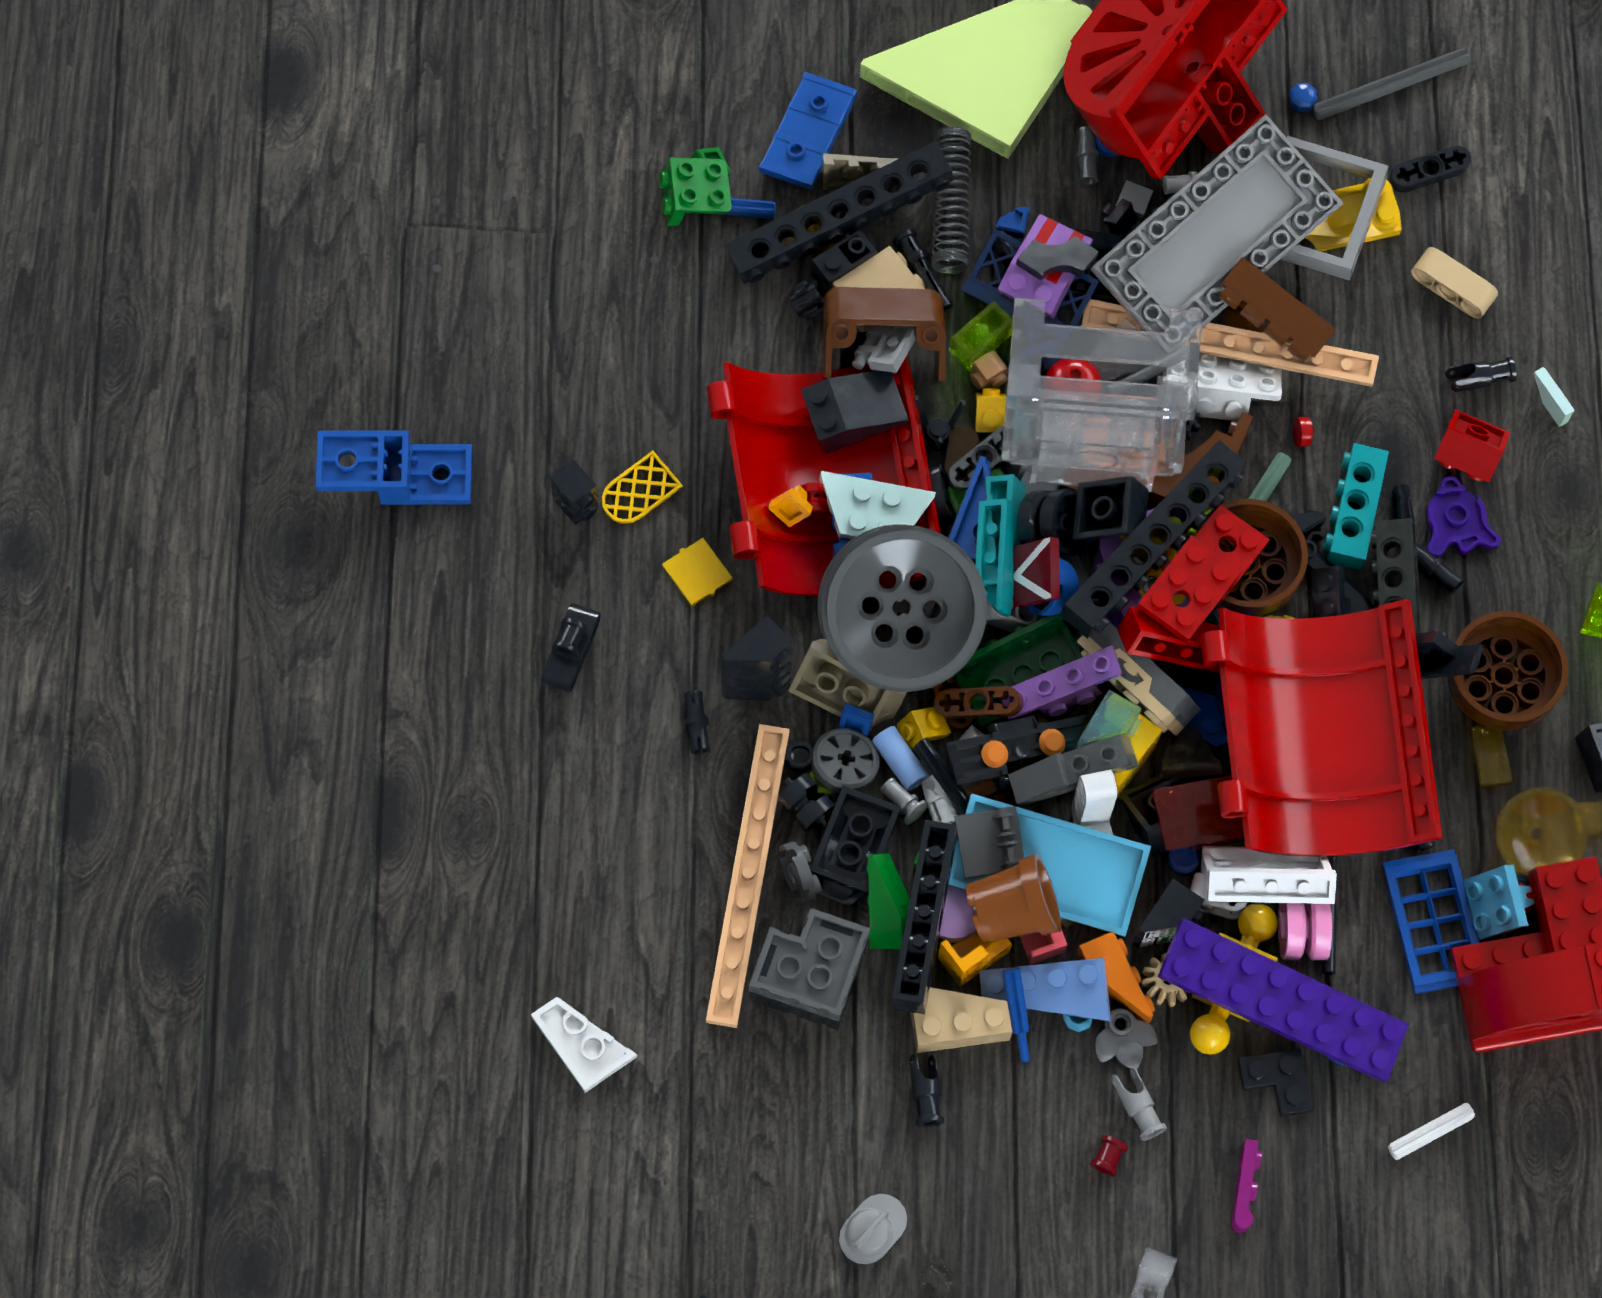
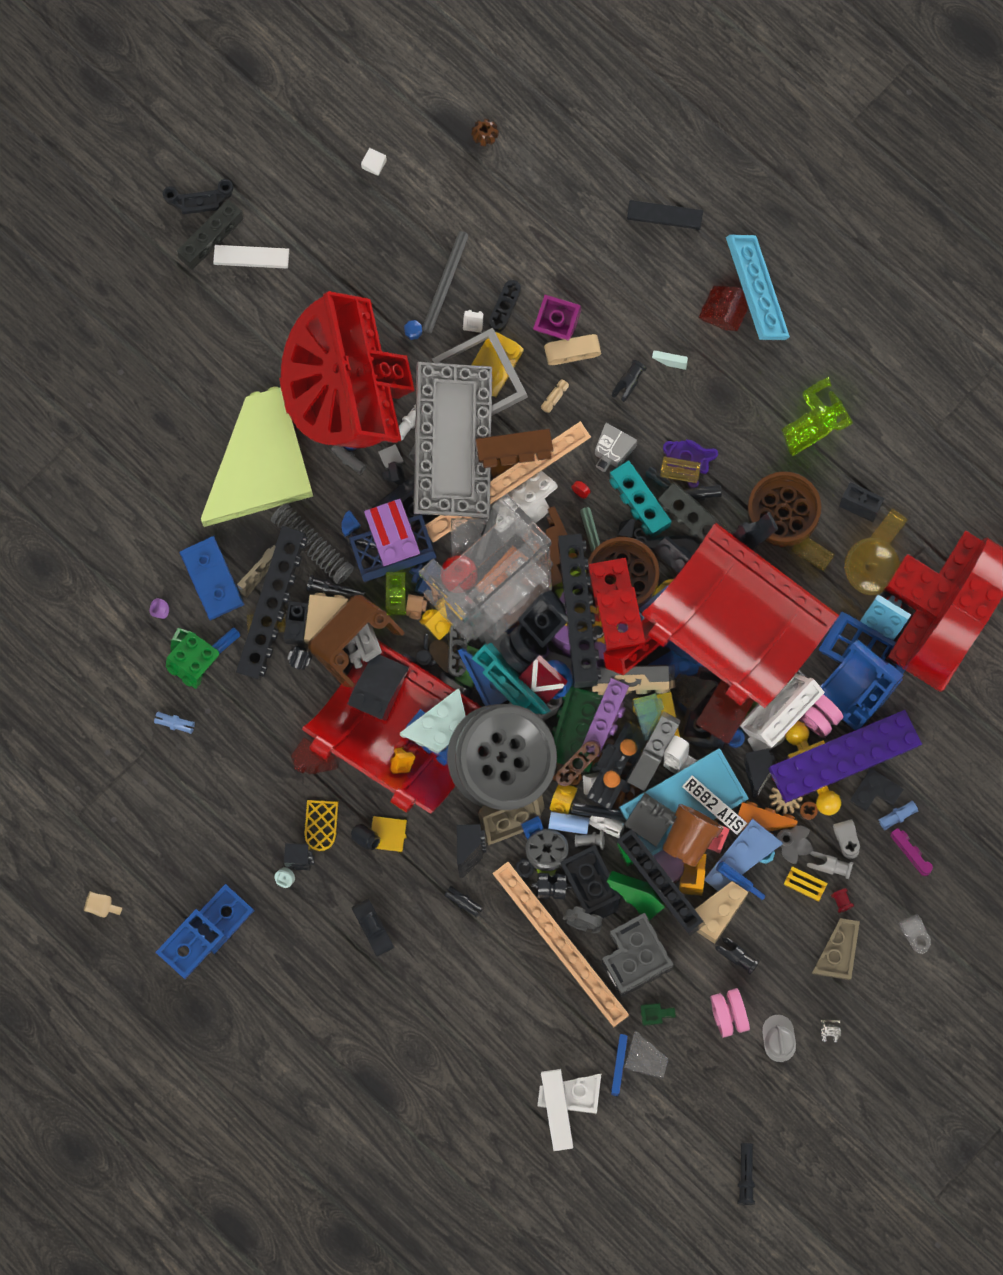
camera: 40 degrees left, 5 degrees up
black tile [1016,236,1099,280] -> none
white axle [1388,1103,1475,1160] -> none
red slope [1434,409,1510,482] -> none
none -> tan piece [84,891,122,918]
none -> medium lavender tile [150,598,169,619]
none -> medium blue pin [154,711,195,734]
none -> light aqua tile [275,867,295,888]
none -> clear red slope [291,738,338,775]
none -> black brick [351,824,380,850]
none -> white tile [463,310,484,333]
none -> magenta slope [533,295,581,341]
none -> tan axle [541,379,569,413]
none -> white tile [541,1069,573,1151]
none -> light grey torso [595,423,637,472]
none -> blue tile [611,1034,628,1096]
none -> clear wing [625,1031,668,1079]
none -> dark green plate [641,1003,676,1026]
none -> clear yellow tile [660,457,701,483]
none -> white sticker [682,776,747,835]
none -> bright pink wheel [710,988,750,1038]
none -> yellow tile [784,867,828,902]
none -> dark orange bush [800,801,818,820]
none -> dark tan wing [812,918,860,980]
none -> blue piece [820,640,904,730]
none -> light grey piece [833,819,860,859]
none -> medium blue pin [878,801,918,830]

